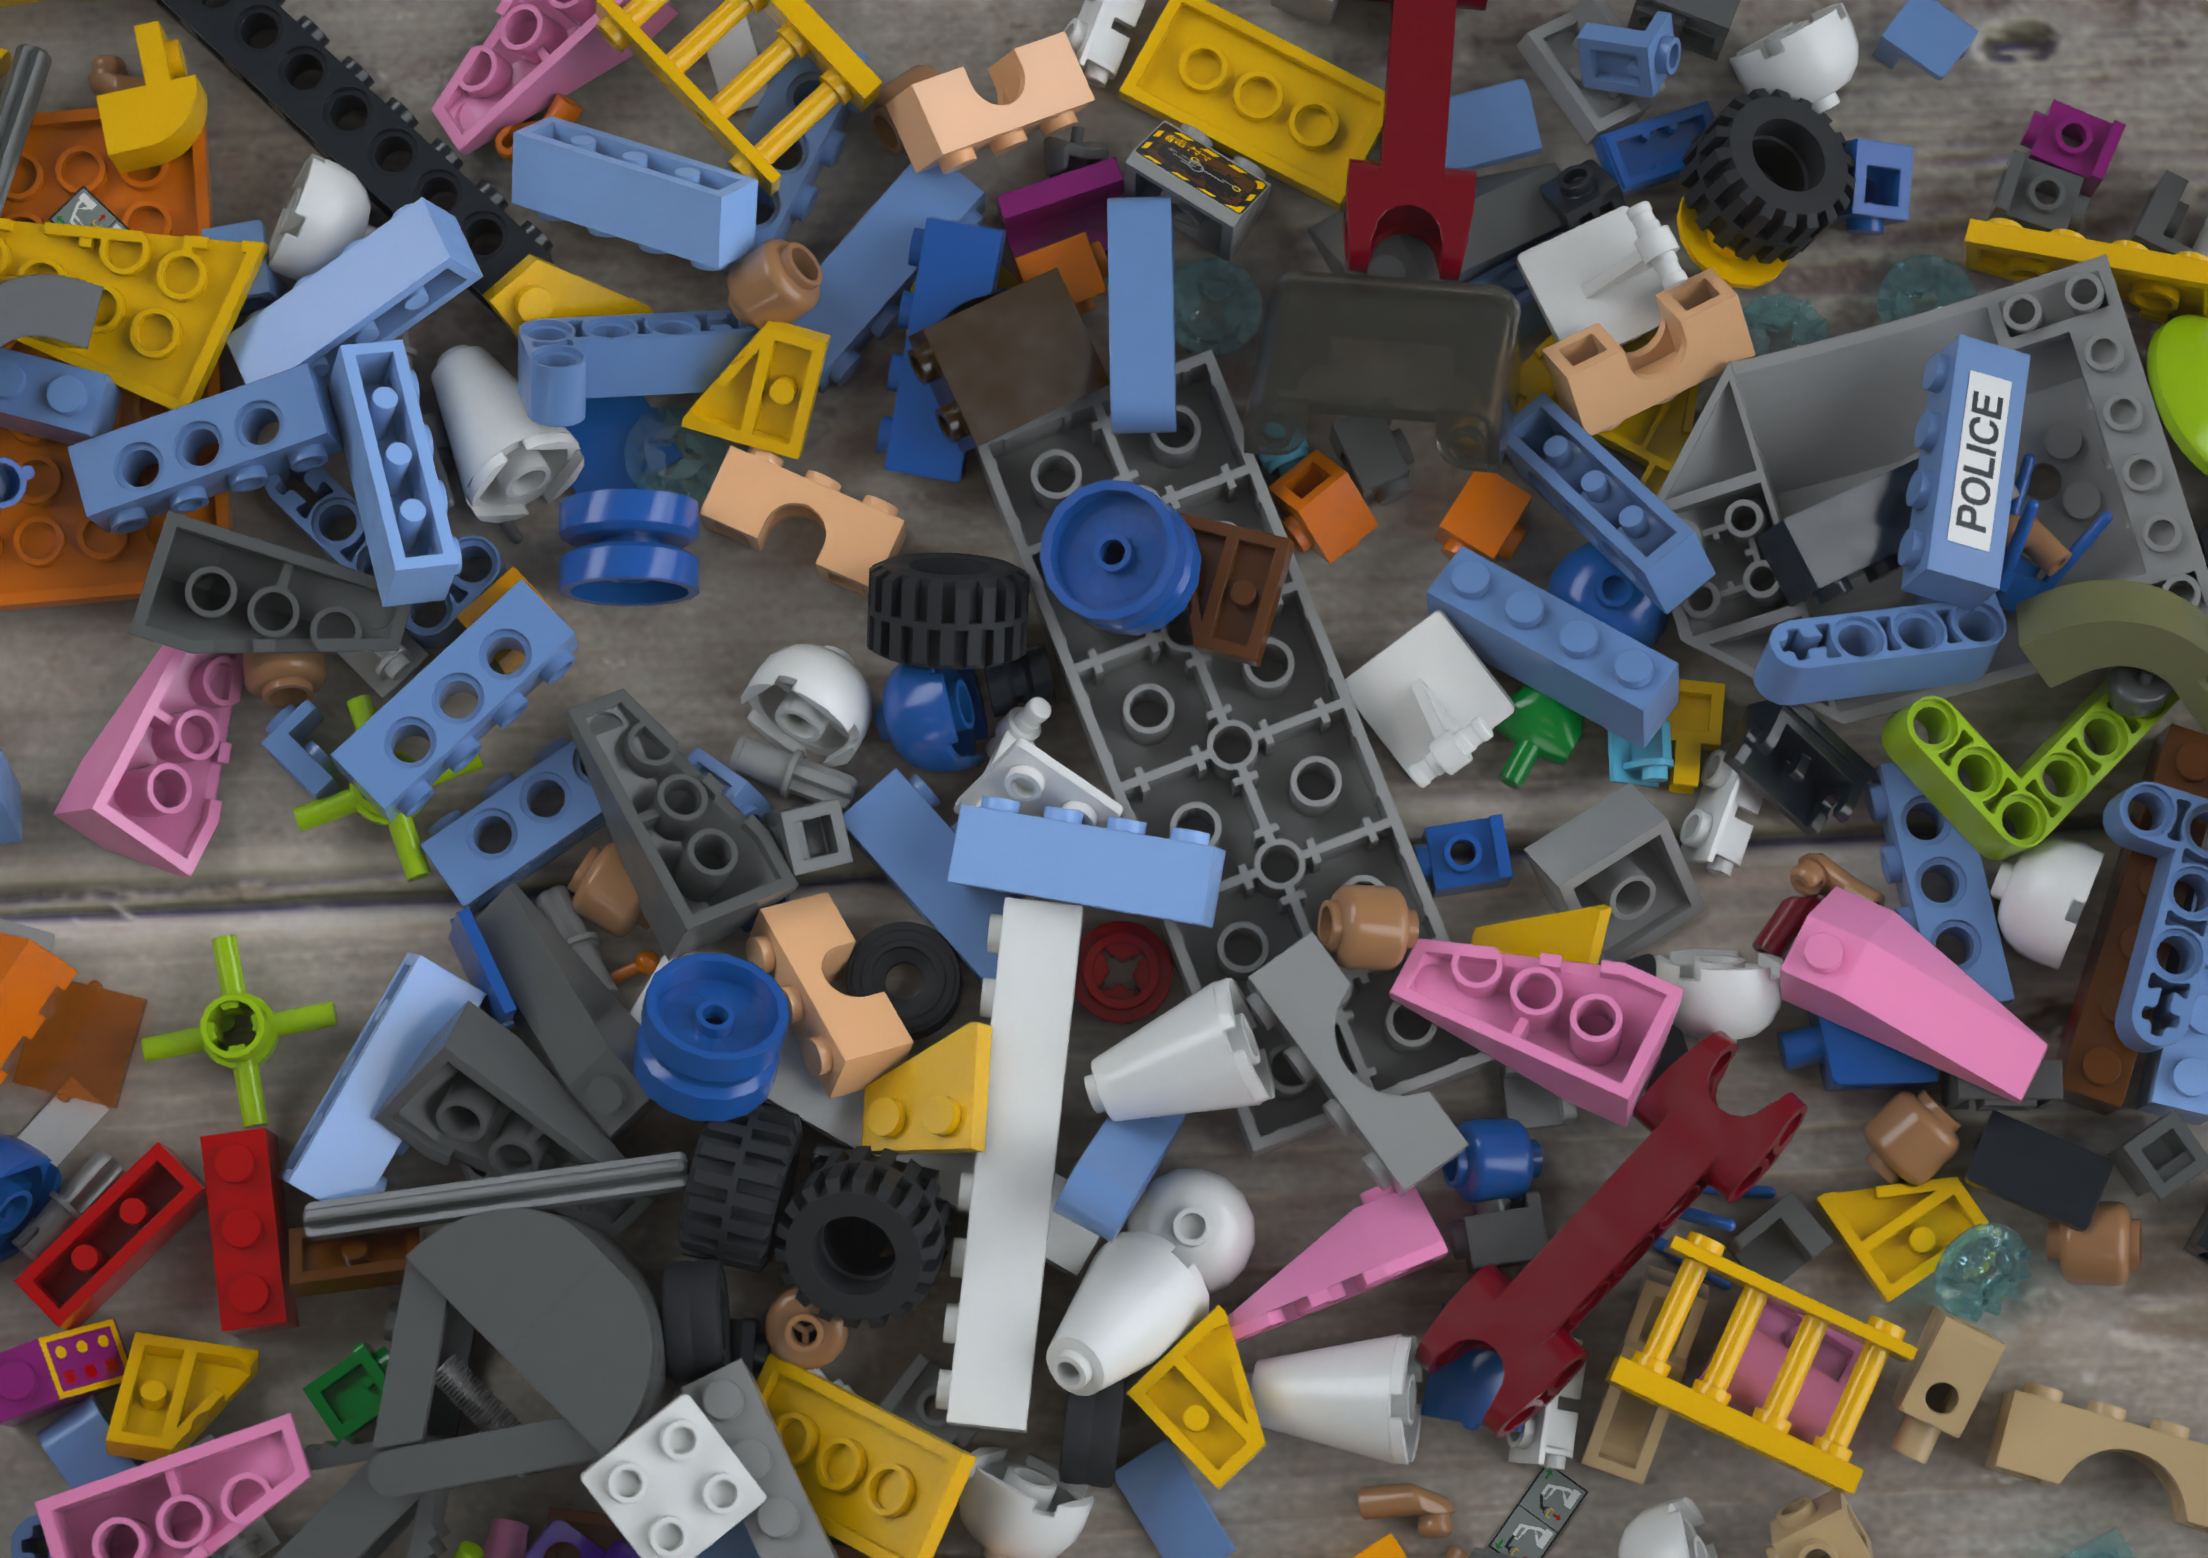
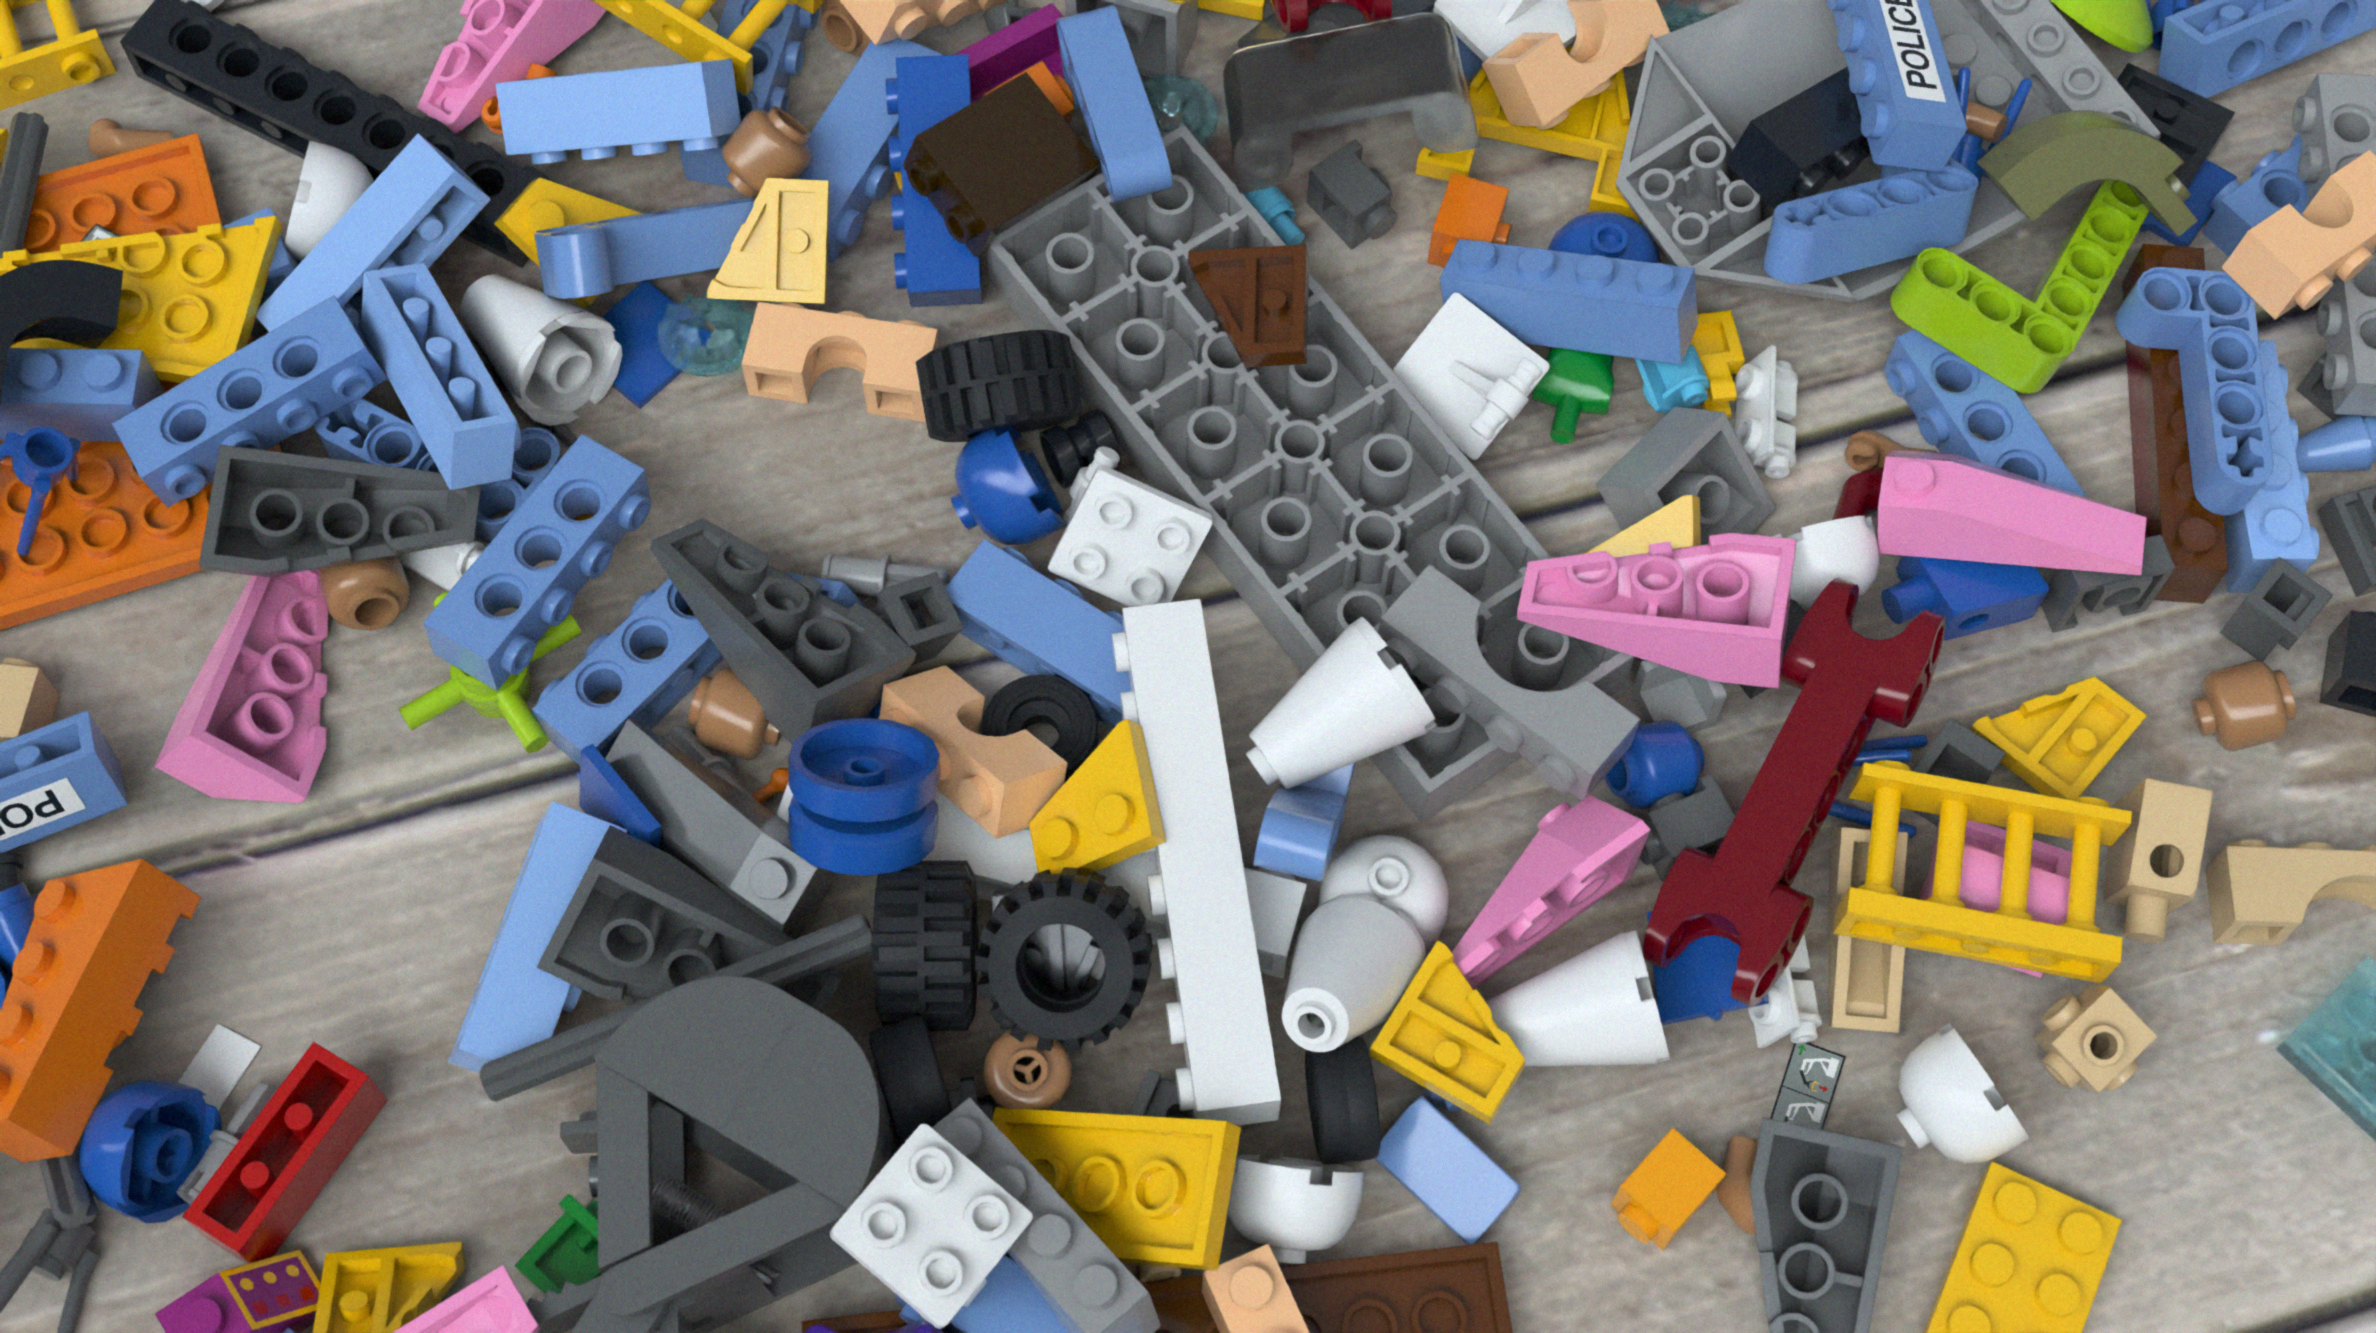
camera: 15 degrees left, 15 degrees down
clear orange piece [12,980,148,1109] -> none
yellow brick [96,21,208,174] -> none
lime bar [141,935,338,1129] -> none
red brick [200,1127,299,1336] -> none
medium blue bracket [261,699,341,800] -> none
reddish brown panel [289,1226,427,1298] -> none
blue wheel [559,489,700,607] -> none
white cylinder [741,644,872,767] -> none
light blue brick [948,795,1226,928] -> none
blue wheel [1040,480,1201,636] -> none
red gear [1075,921,1172,1024] -> none
orange brick [1268,449,1379,564] -> none
medium nougat head [1317,884,1419,970] -> none
medium nougat arm [1359,1483,1455,1538] -> none
blue brick [1413,814,1513,898] -> none
medium blue brick [1495,392,1716,615] -> none
black hinge [1723,700,1876,836] -> none
medium nougat head [1864,1089,1962,1186] -> none
clear light blue gear [1934,1222,2032,1322] -> none
black panel [1965,1110,2115,1232] -> none
white cylinder [1990,837,2105,970] -> none
dark grey piece [2107,666,2175,717] -> none

